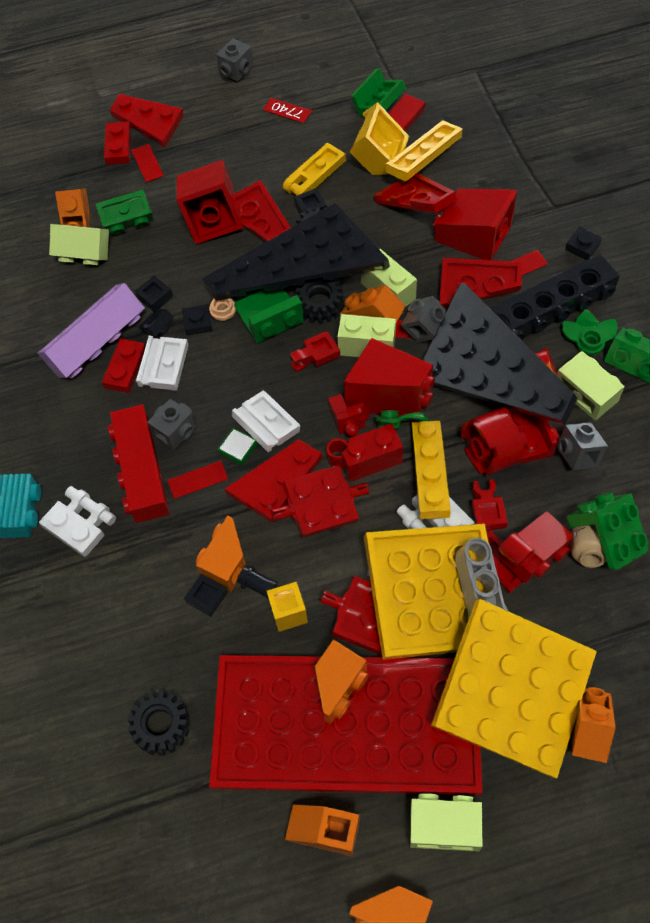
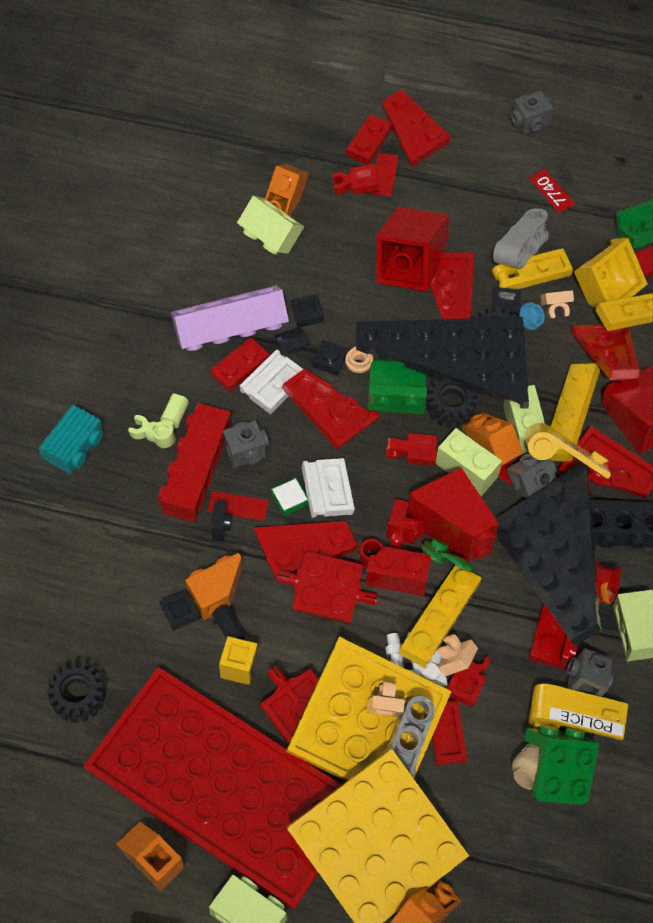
camera: 25 degrees right, 0 degrees up
white plate [39,486,116,557] -> none
green bracket [96,190,153,235] -> none
orange slope [315,639,369,724] -> none
red brick [461,407,528,476] -> none
red hinge [499,511,574,584] -> none
none -> yellowish green bar [128,393,189,448]
none -> black plate [211,502,232,541]
none -> red wing [282,368,380,450]
none -> red plate [332,164,380,195]
none -> light nougat tile [367,682,405,717]
none -> light nougat tile [438,634,478,676]
none -> light grey piece [493,209,549,269]
none -> dark azure plate [519,302,545,330]
none -> yellow door [525,423,611,479]
none -> yellow door [528,684,628,740]
none -> light nougat tile [540,290,574,318]
none -> yellow plate [550,363,600,462]

